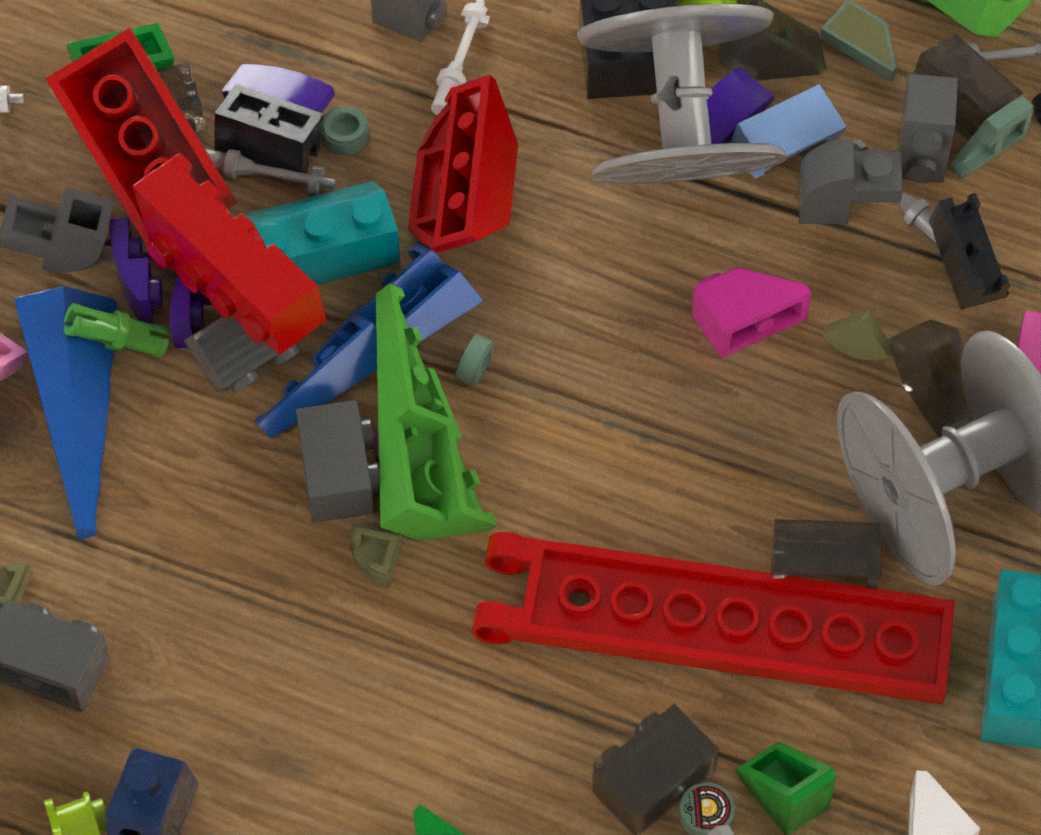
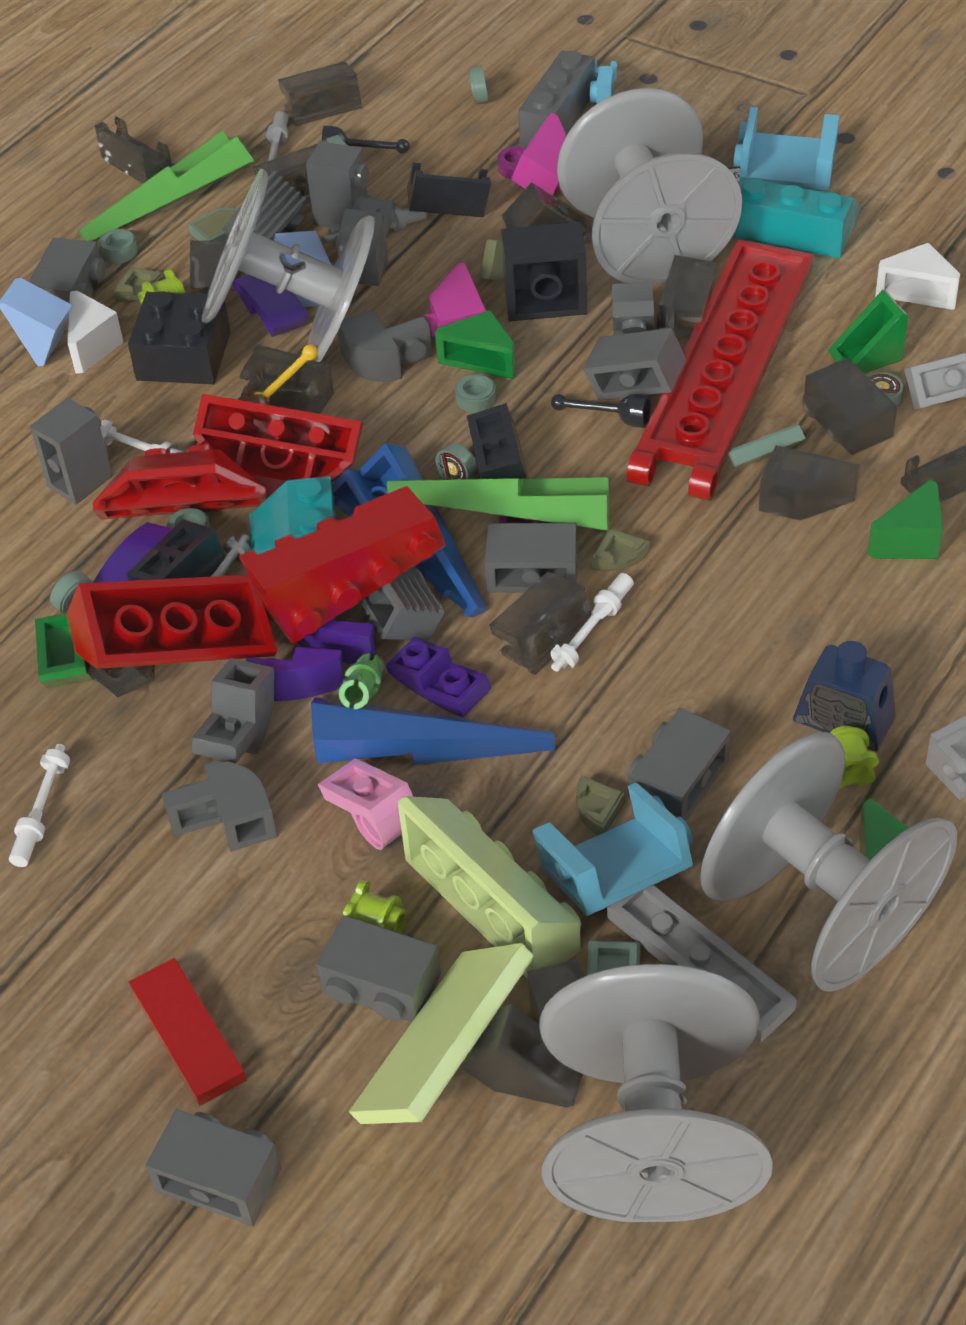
camera: 75 degrees left, 10 degrees down
none -> sand green tile [50,571,94,614]
none -> red wedge [92,445,269,520]
none -> dark grey brick [222,171,308,241]
none -> yellow hinge [237,344,318,405]
none -> clear smoke hinge [240,344,334,414]
none -> dark grey brick [338,310,432,382]
none -> dark purple slope [385,637,492,718]
none -> green slope [435,310,516,379]
none -> sand green tile [455,374,496,413]
none -> black hinge [467,403,529,479]
none -> clear smoke hinge [489,572,592,675]
none -> black brick [501,222,587,322]
none -> black hinge [551,394,651,428]
none -> white piece [551,573,634,672]
none -> dark grey brick [583,328,686,400]
none -> dark grey brick [612,282,654,335]
none -> sand green tile [728,424,805,467]
none -> clear smoke slope [759,445,860,521]

